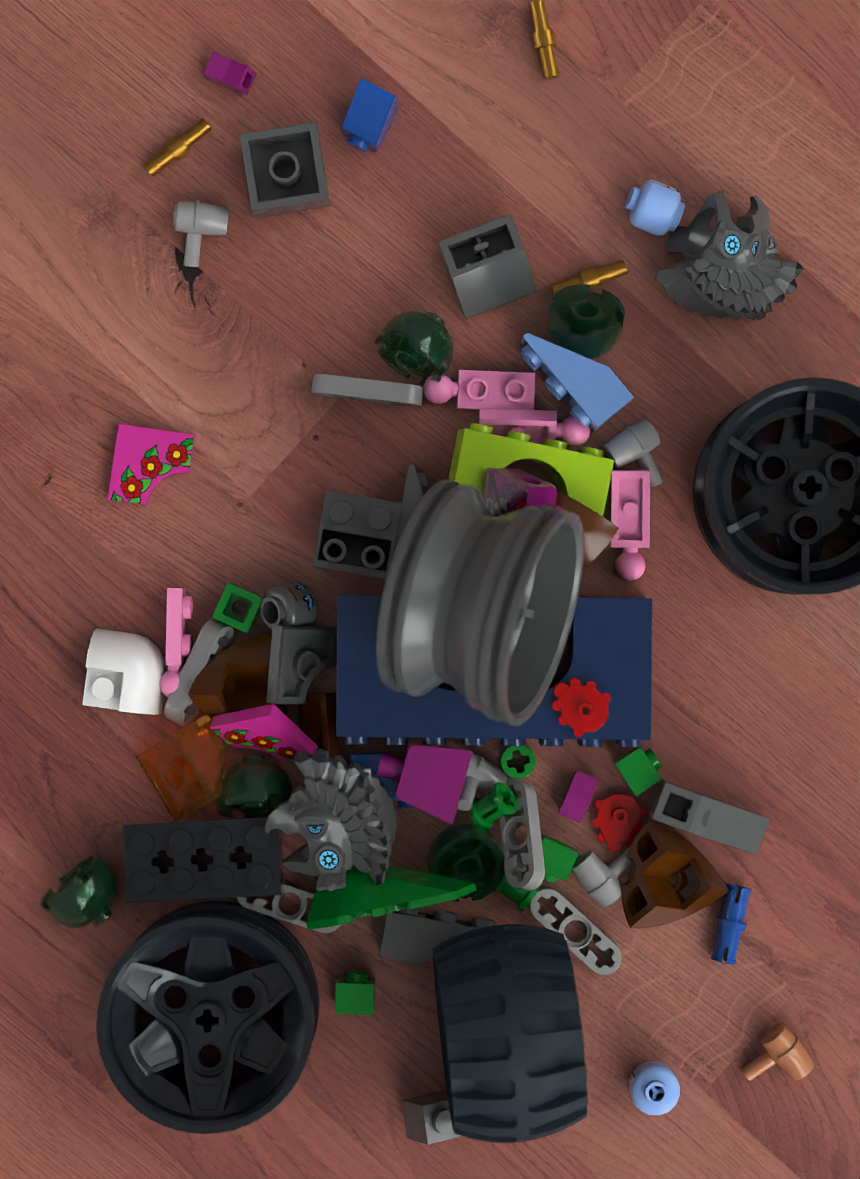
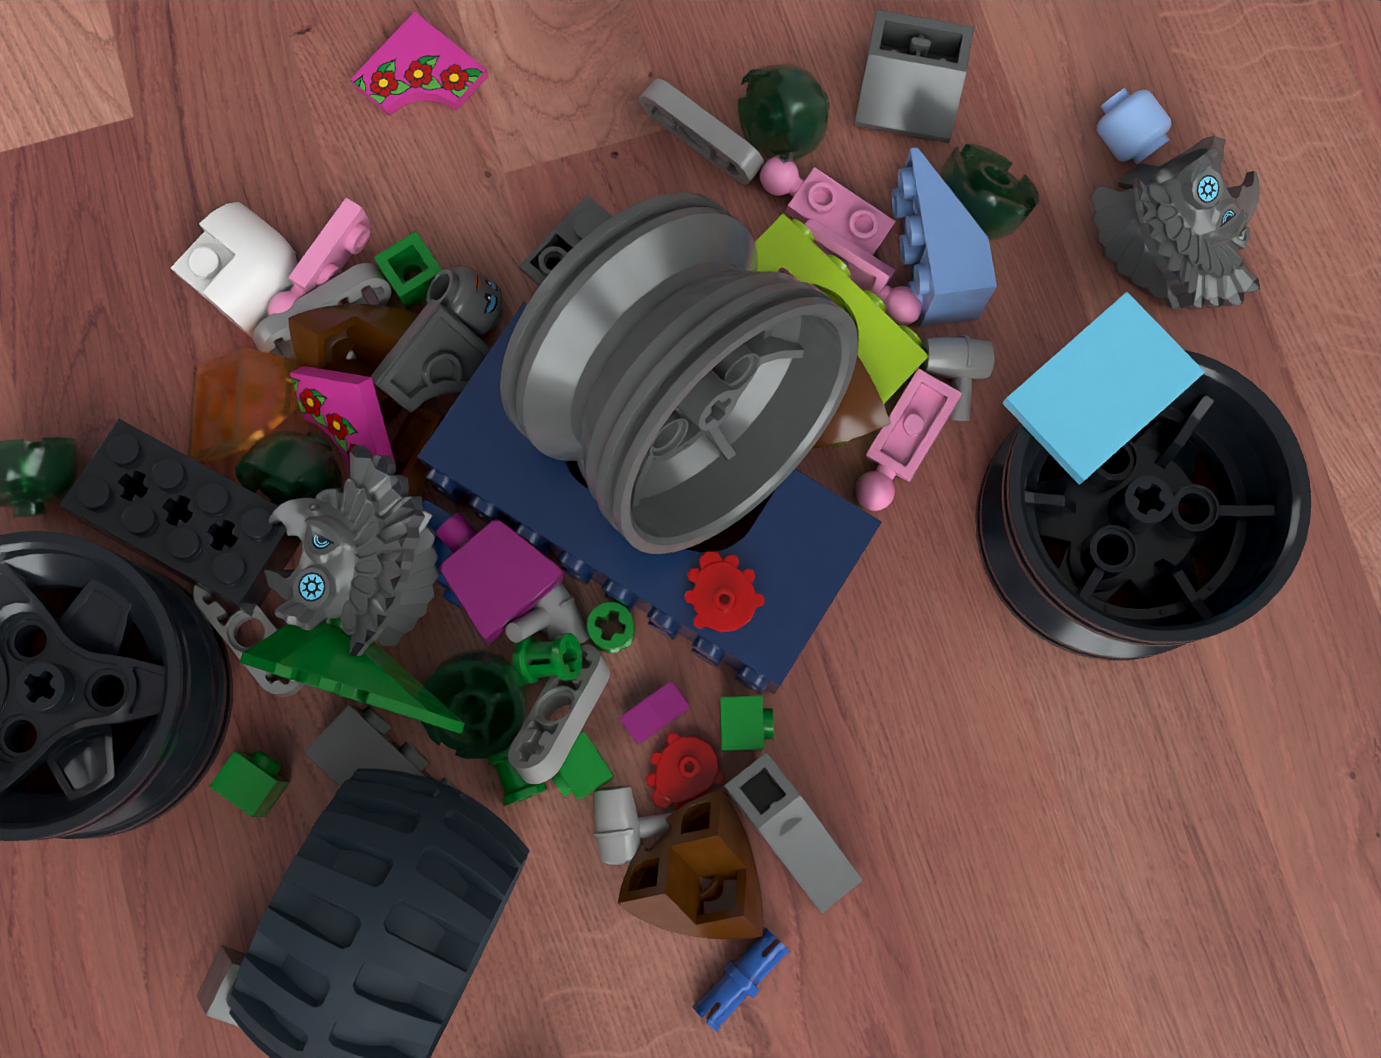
camera: 30 degrees right, 10 degrees down
light grey beam [530,886,622,975] -> none
pearl gold bar [551,260,628,300] -> none
none -> medium azure tile [1002,292,1205,485]

